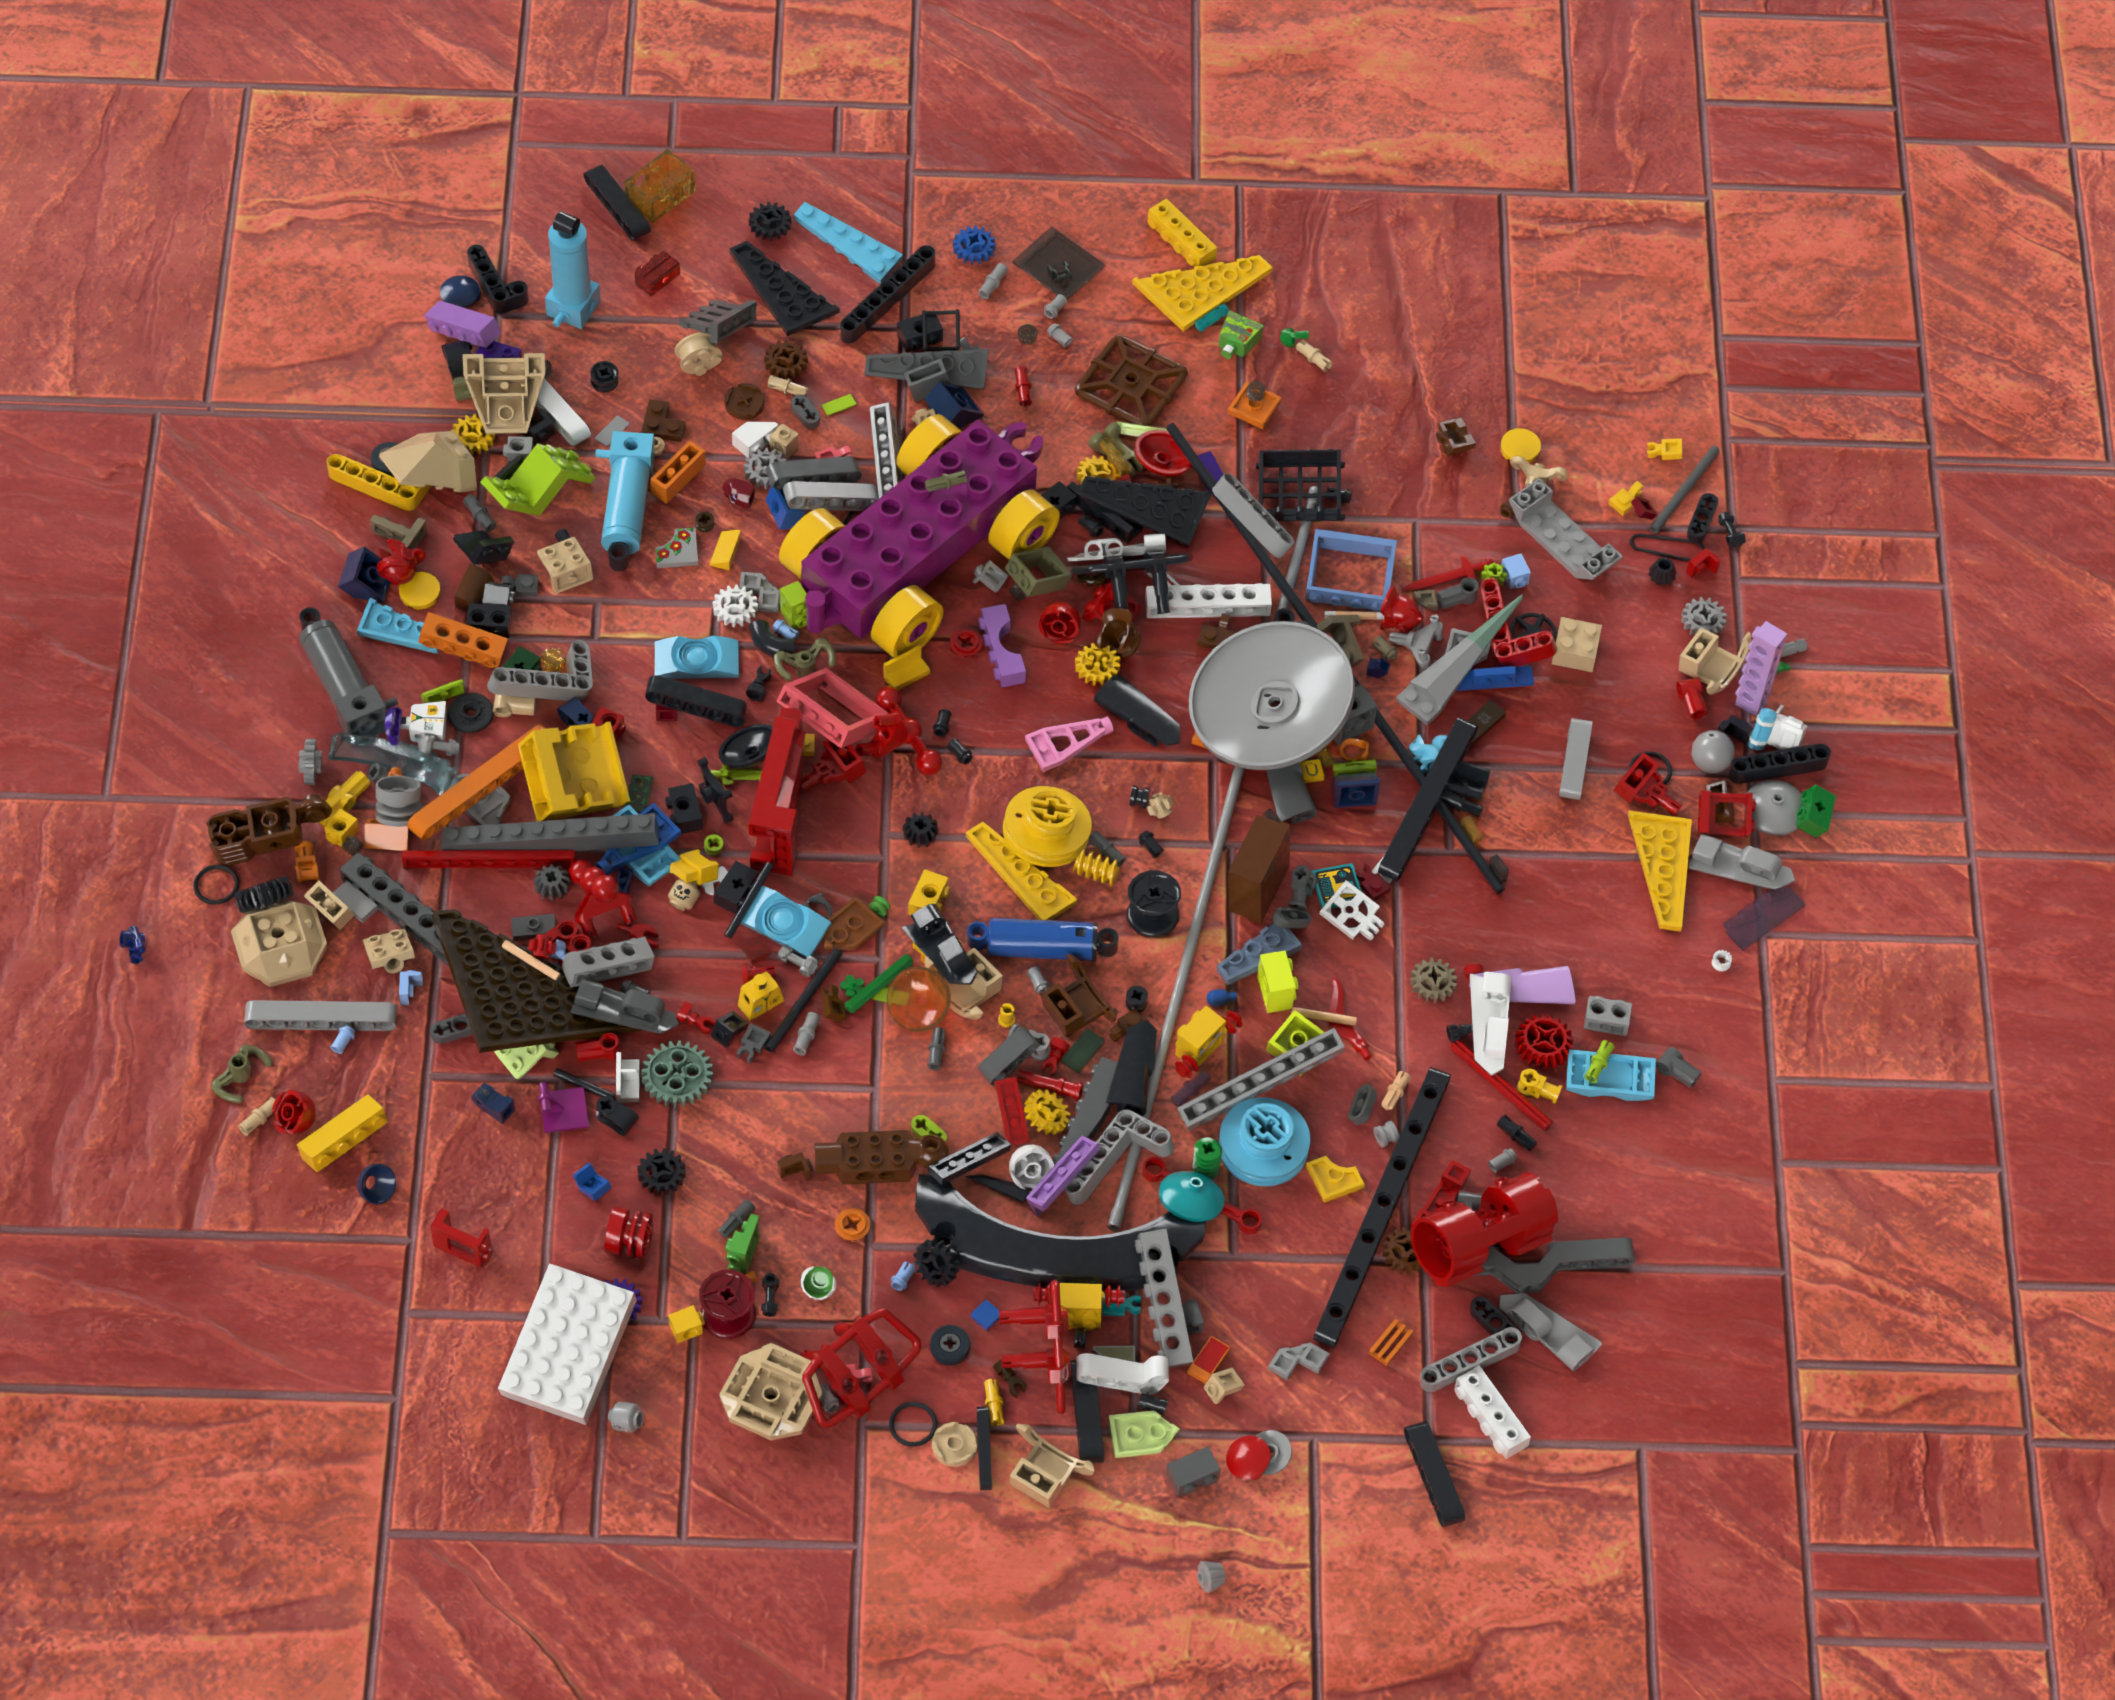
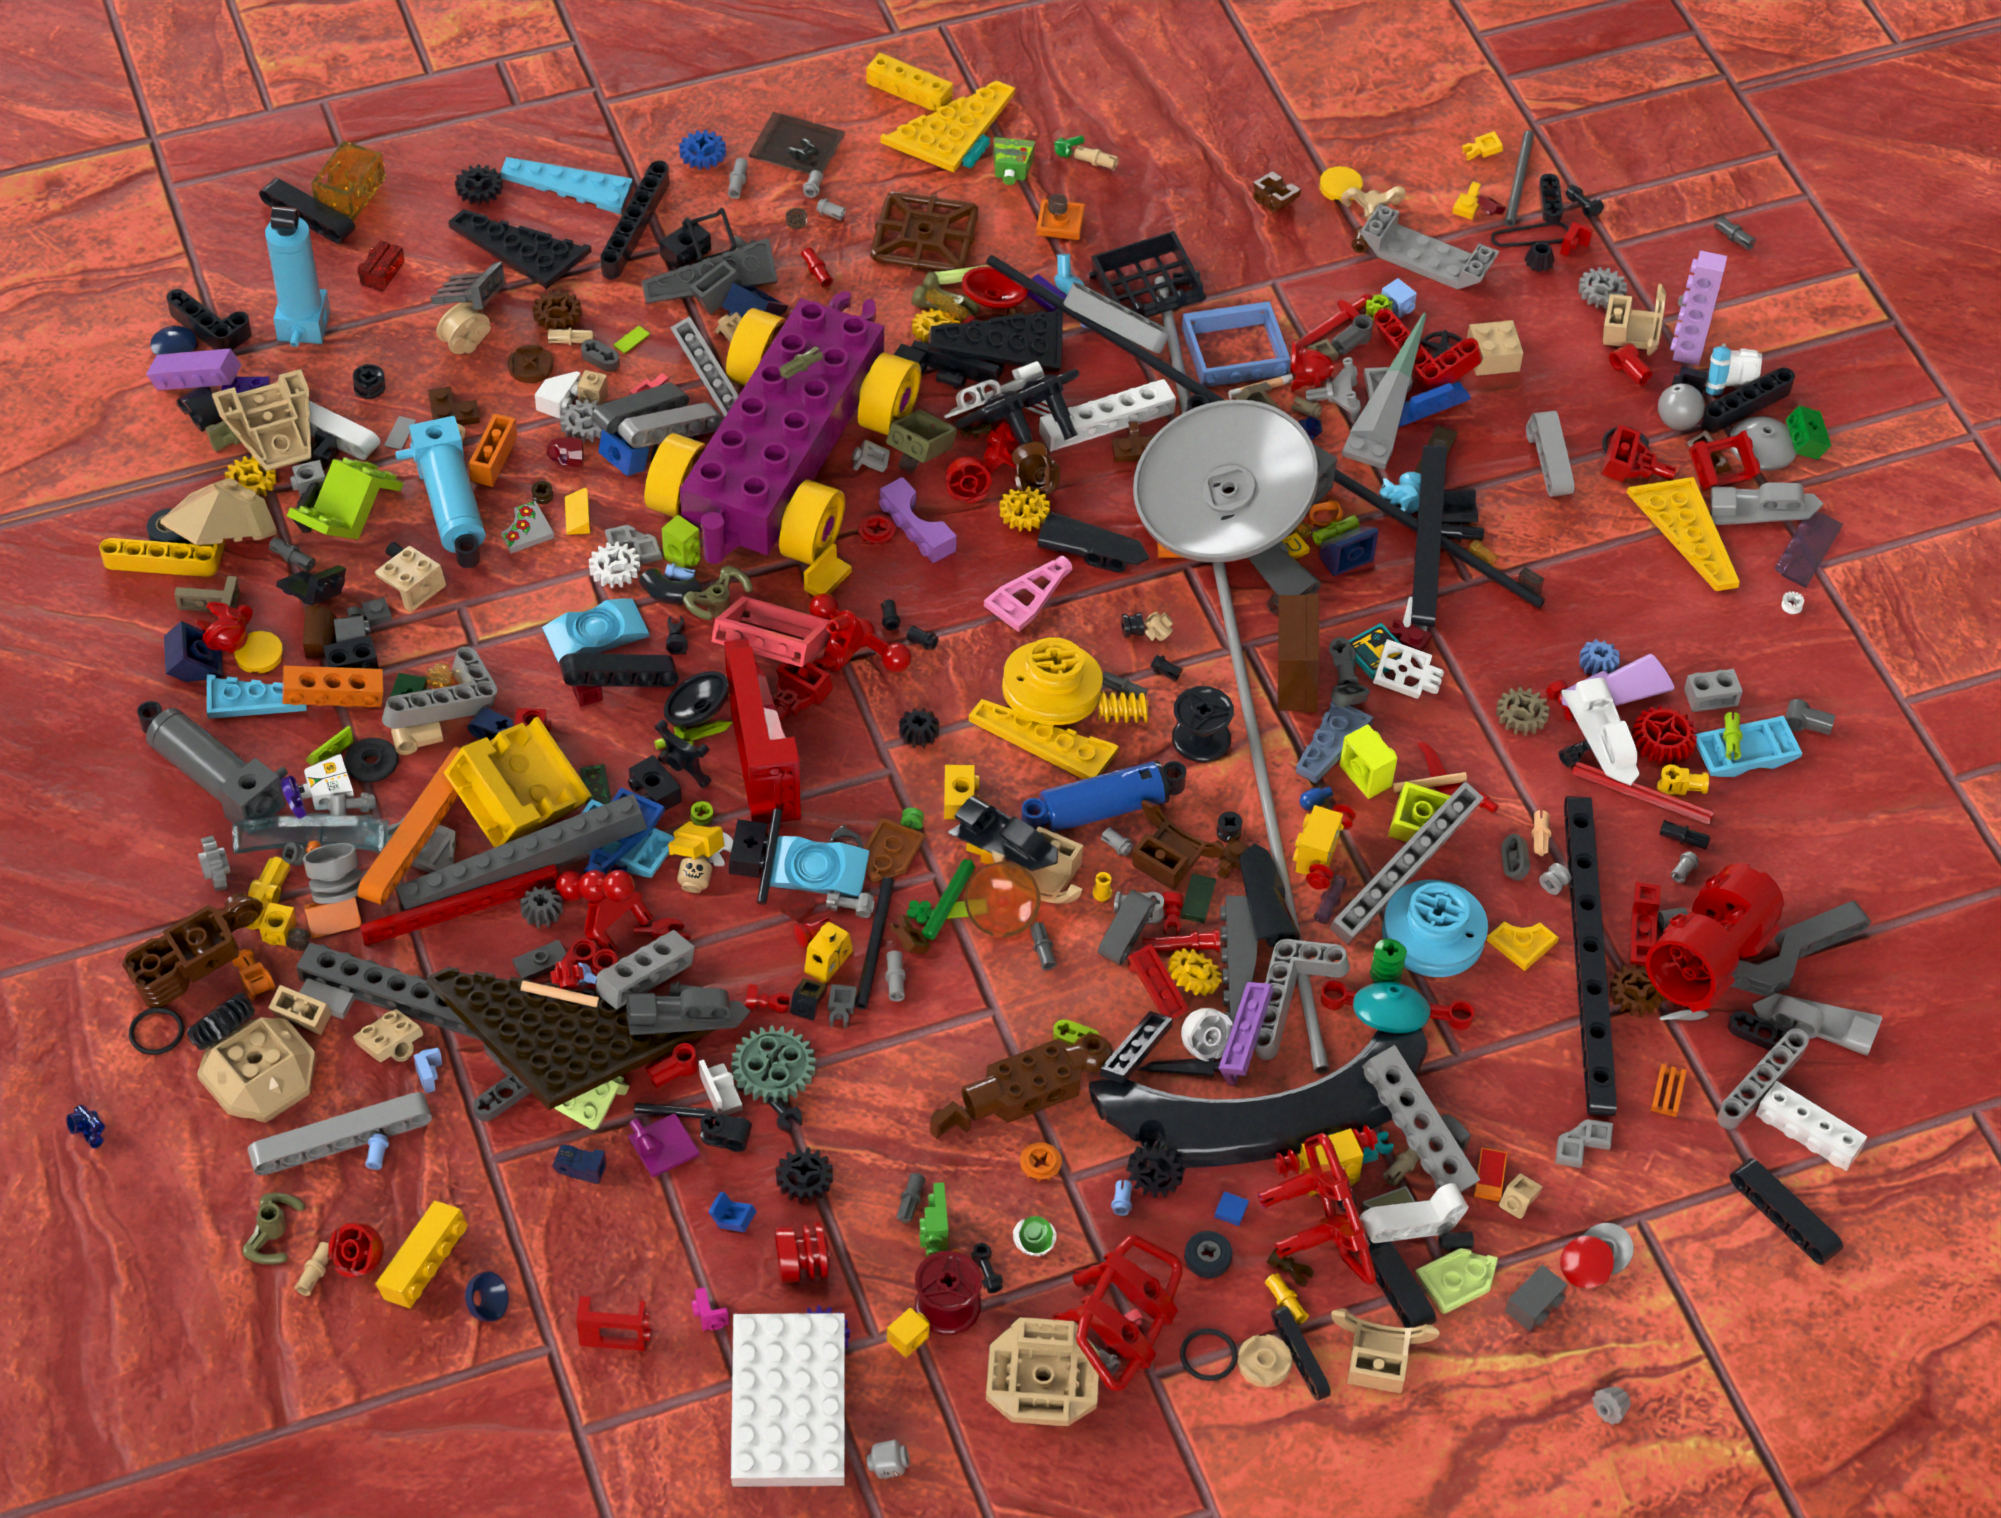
camera: 20 degrees left, 5 degrees down
none -> dark pink bracket [691,1287,729,1331]
none -> black bar [767,1096,802,1133]
none -> medium azure arm [1054,254,1084,295]
none -> dark tan pin [1383,1147,1420,1186]
none -> medium blue gear [1579,638,1620,676]
none -> light grey bar [1660,1009,1709,1021]
none -> dark grey pin [1714,216,1756,250]

